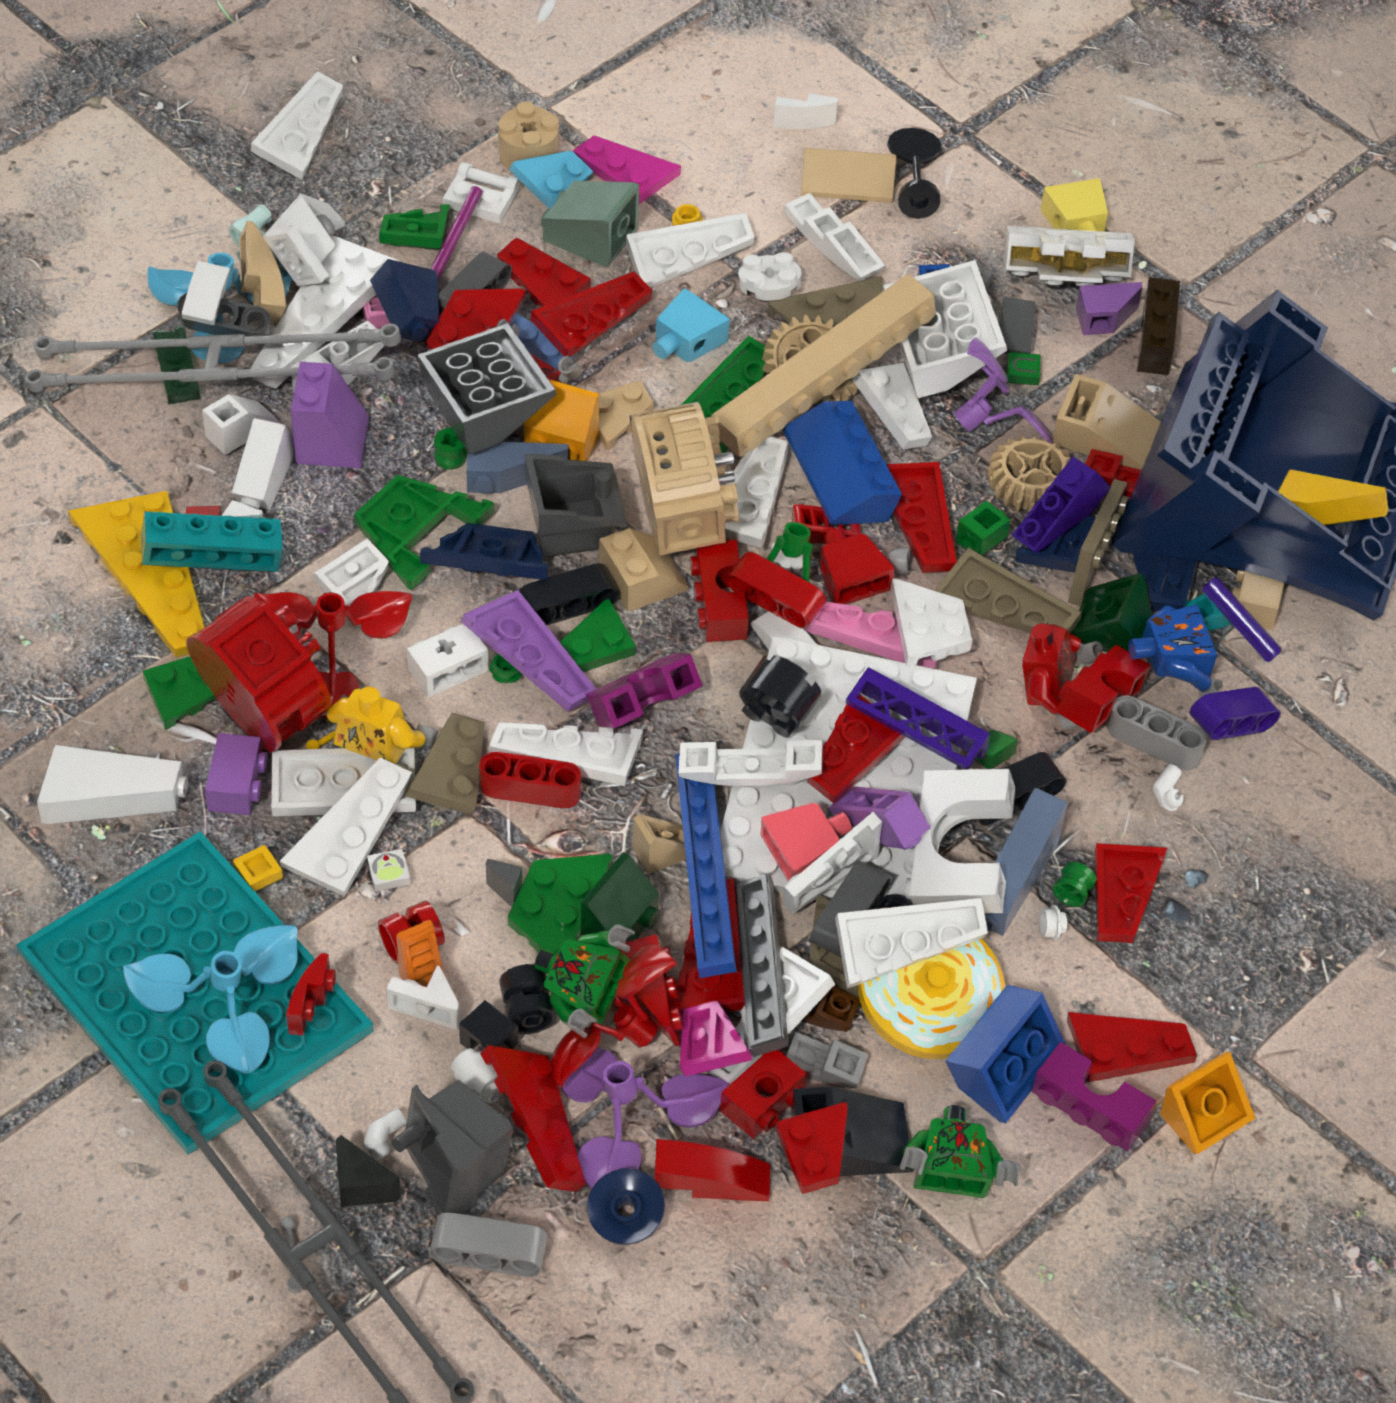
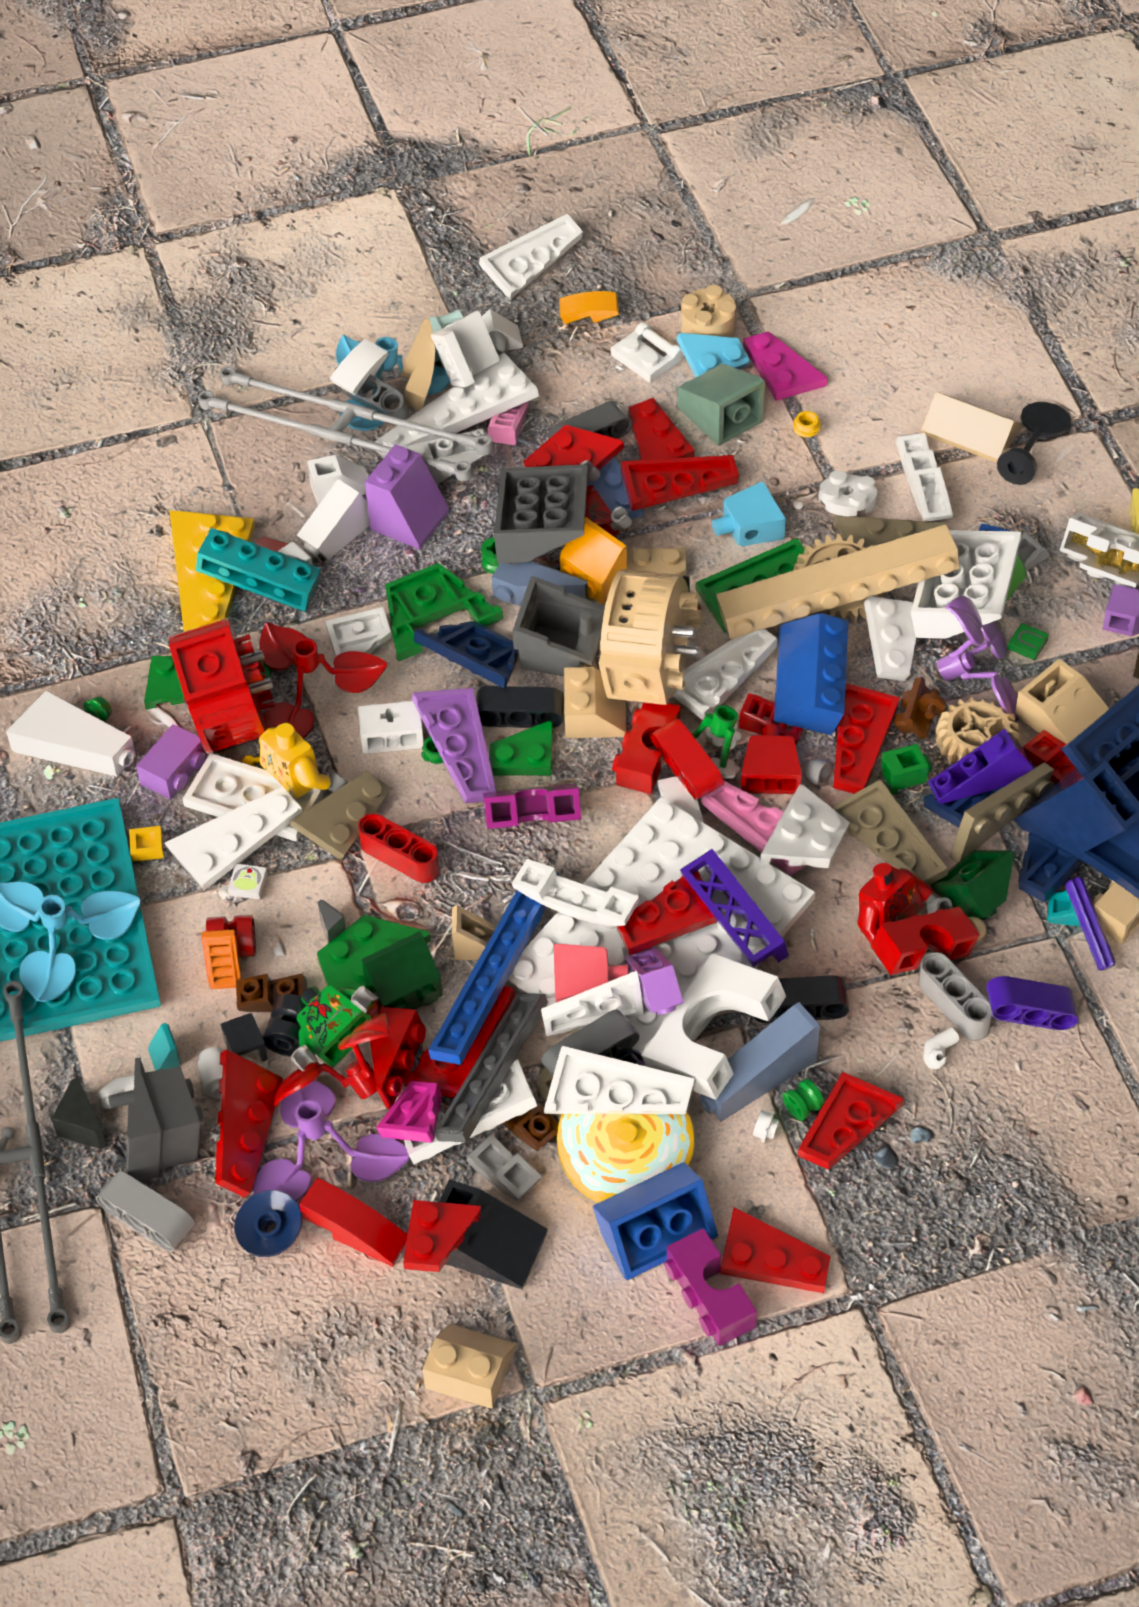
camera: 30 degrees right, 0 degrees up
clear green plate [152,325,200,405] -> none
red slope [286,953,336,1036] -> none
dark blue slope [370,259,439,342] -> none
green wing [379,204,450,249] -> none
white slope [386,965,460,1030] -> none
magenta bar [430,186,483,281] -> none
white wing [489,722,643,786] -> none
white wing [626,213,754,288] -> none
red brick [720,1050,807,1139] -> none
black brick [739,655,822,738] -> none
white slope [773,93,838,129] -> none
green torso [899,1105,1021,1198] -> none
green slope [976,729,1017,769] -> none
dark grey slope [999,296,1035,354] -> none
blue torso [1129,605,1221,697] -> none
light orange slope [1160,1051,1256,1154] -> none
none -> green plate [83,696,112,723]
none -> teal slope [148,1023,181,1071]
none -> reddish brown slope [236,973,307,1012]
none -> tan slope [423,1324,517,1409]
none -> light orange slope [559,291,619,324]
none -> reddish brown hips [894,677,946,739]

